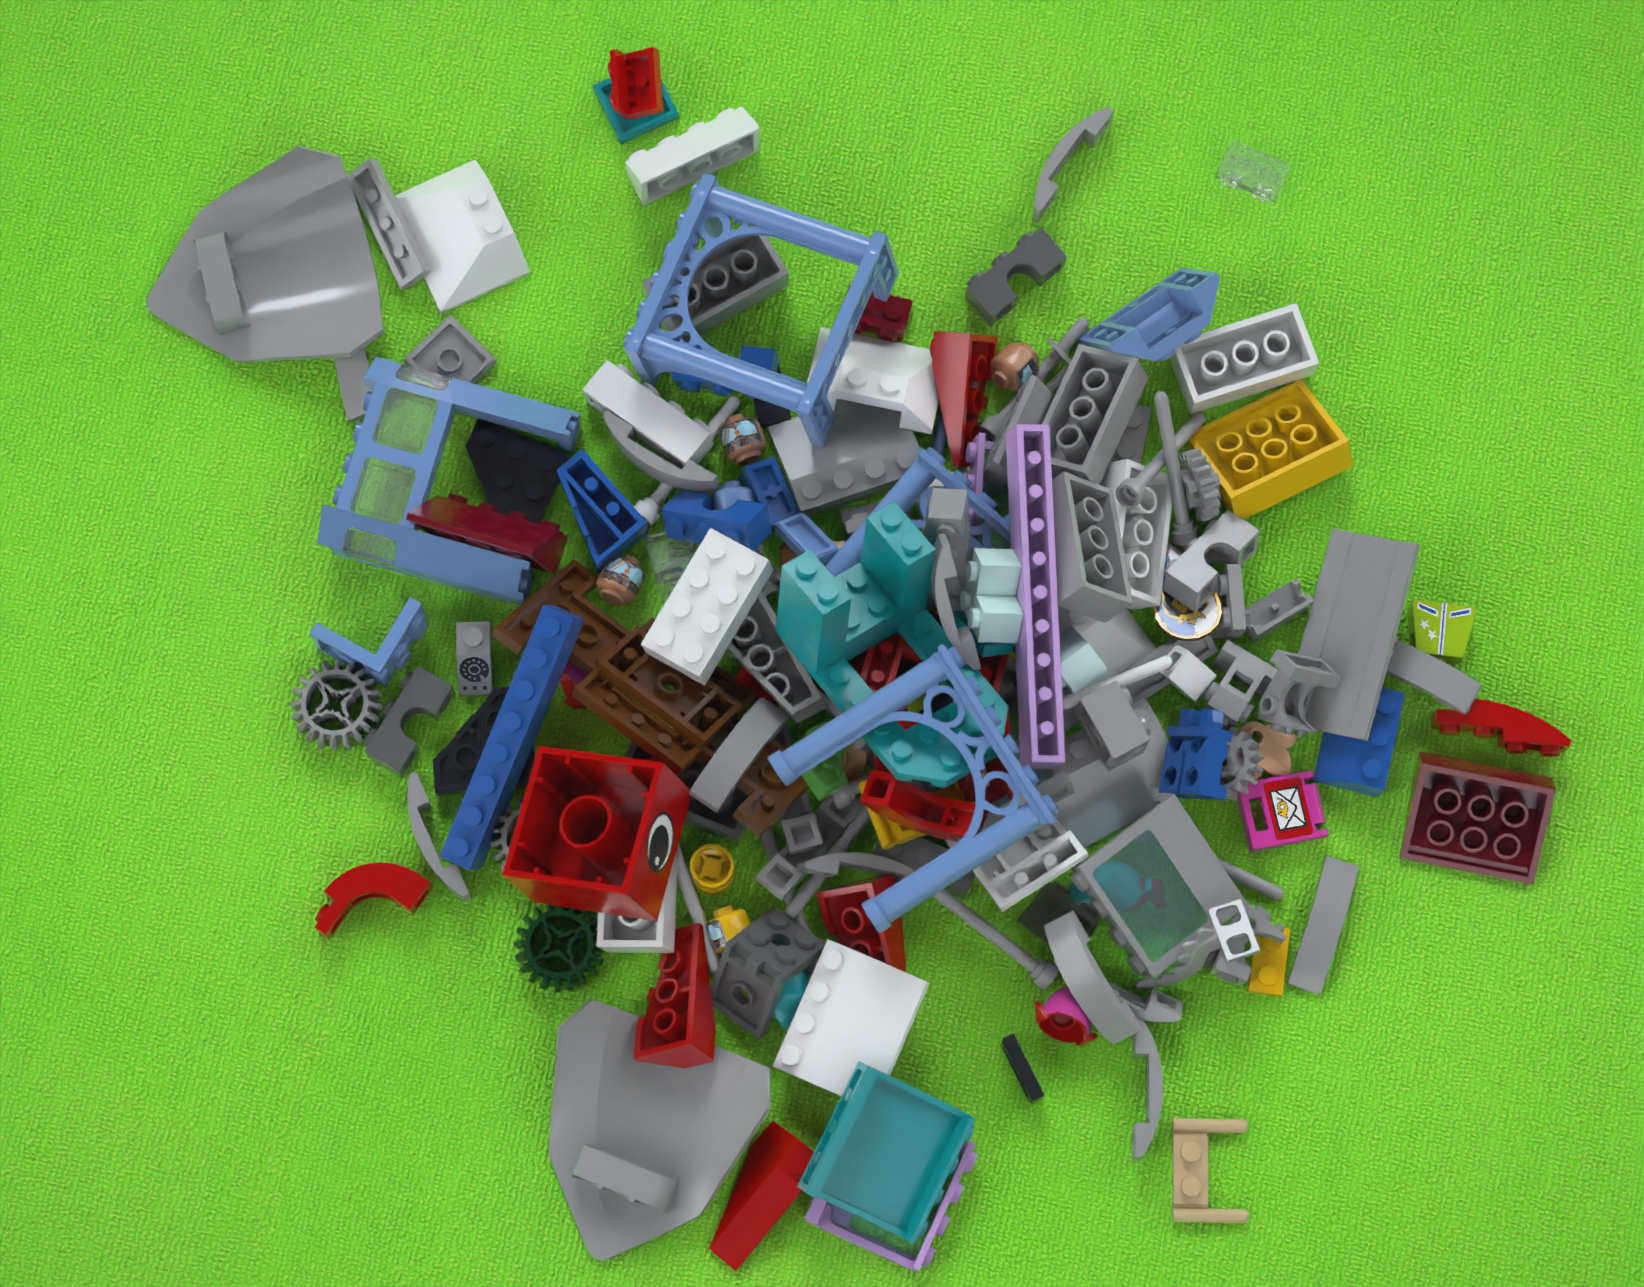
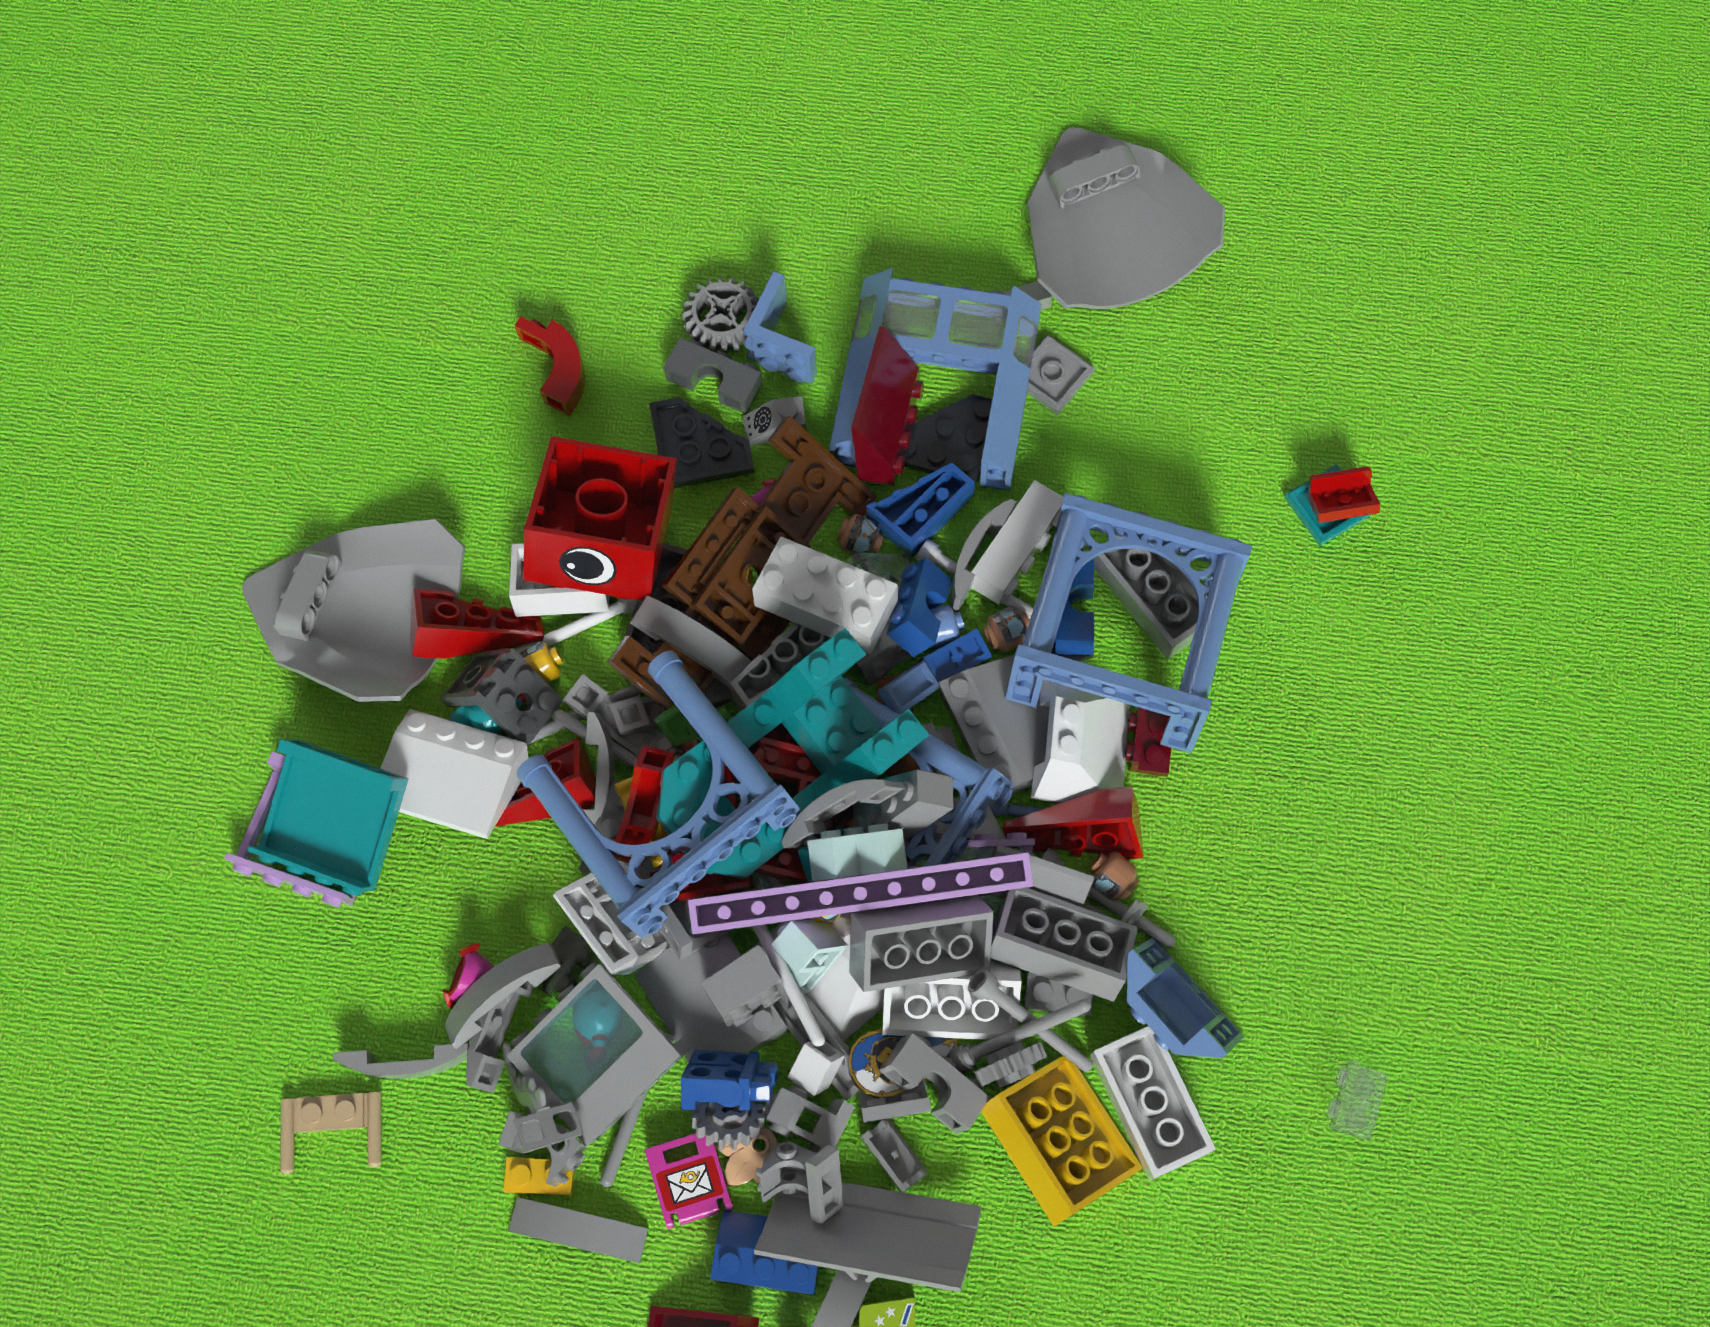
camera: 90 degrees right, 5 degrees down
light grey plate [347,159,431,289] -> none
white slope [395,159,531,314] -> none
light grey slope [407,771,472,902] -> none
blue brick [439,605,585,870] -> none
dark green gear [514,904,604,993] -> none
white slope [625,107,760,206] -> none
yellow wheel [690,844,734,895] -> none
red wedge [709,1121,814,1272] -> none
light grey piece [932,889,1059,990] -> none
dark grey arch [965,228,1067,327] -> none
black tile [1000,1033,1045,1104] -> none
light grey slope [1033,107,1114,222] -> none

